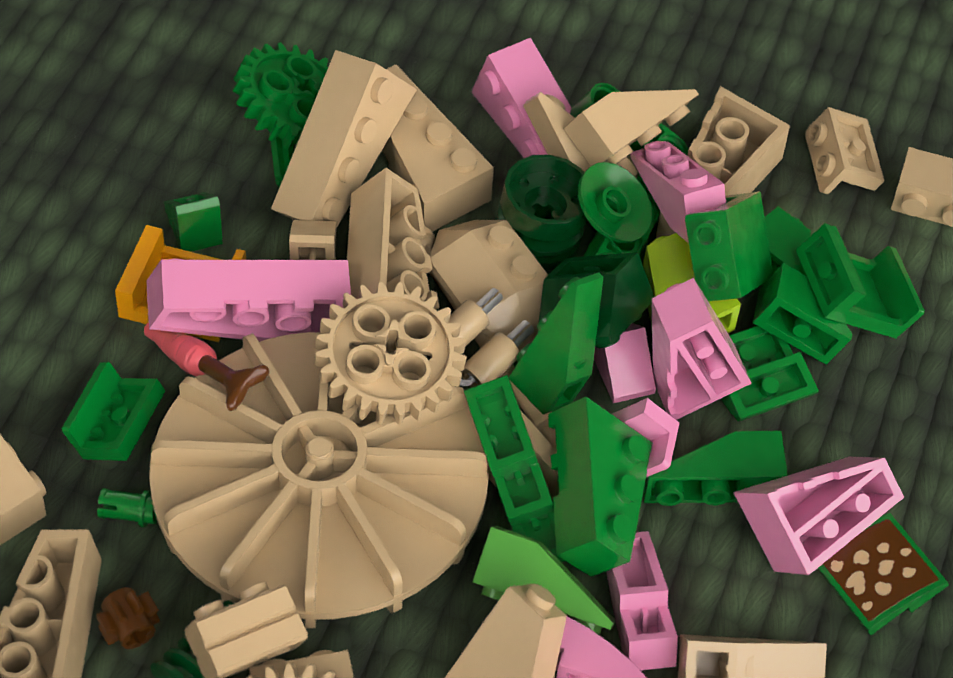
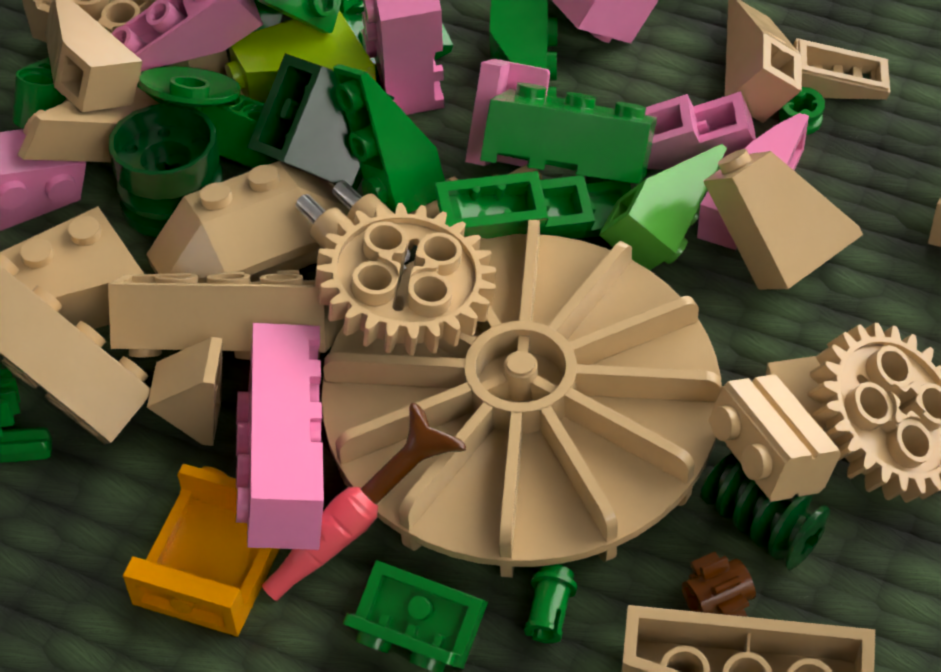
camera: 80 degrees left, 0 degrees up
green slope [164,192,223,252] -> none

